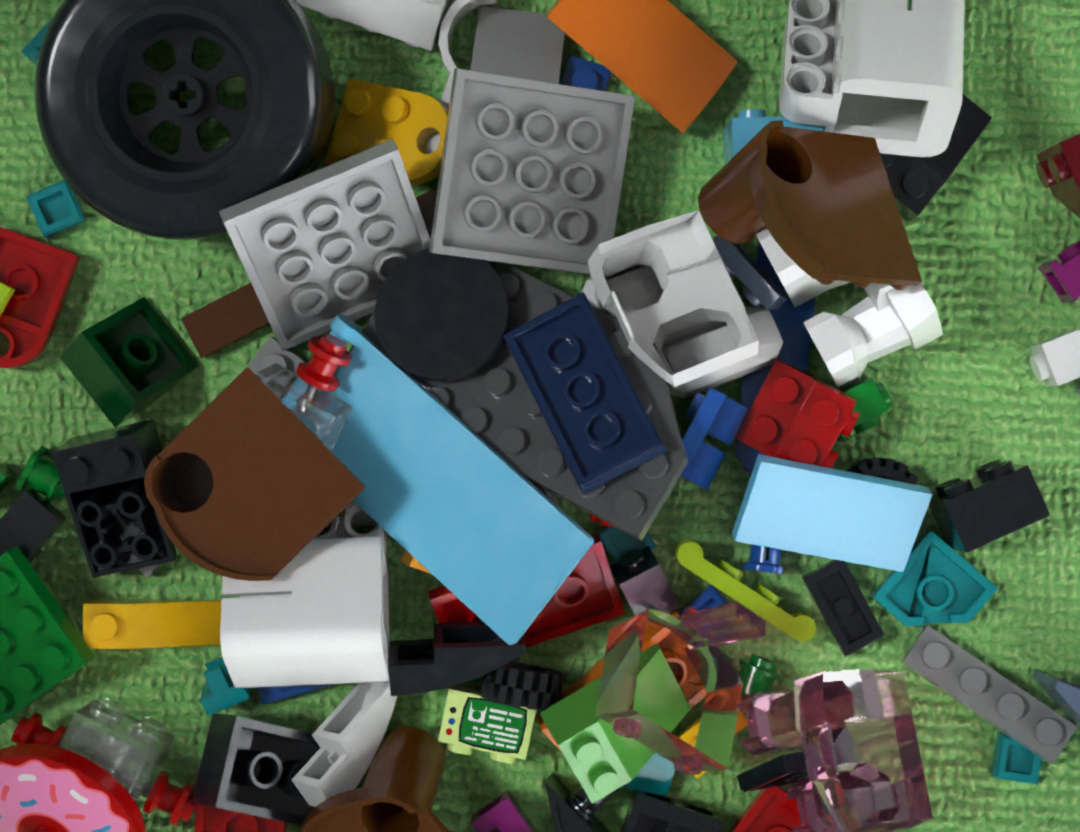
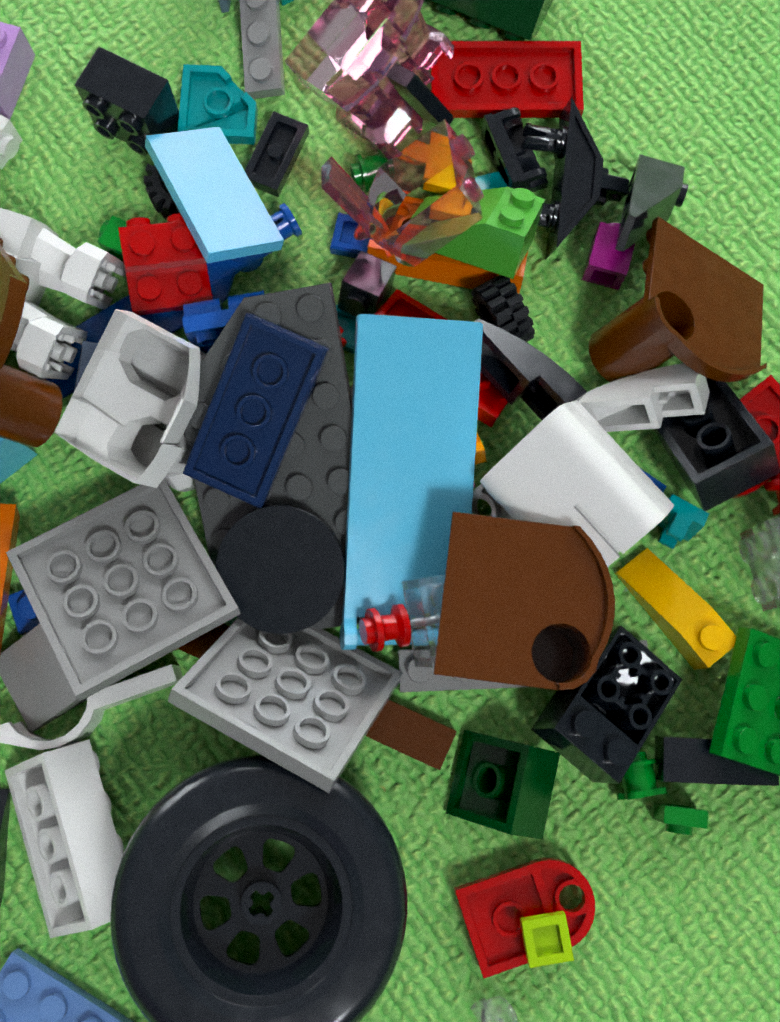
camera: 130 degrees left, 10 degrees down
teal tile [26,180,88,238] -> none
yellow plate [324,78,449,185] -> none
brick [438,684,536,764] -> none
lime plate [674,539,816,642] -> none

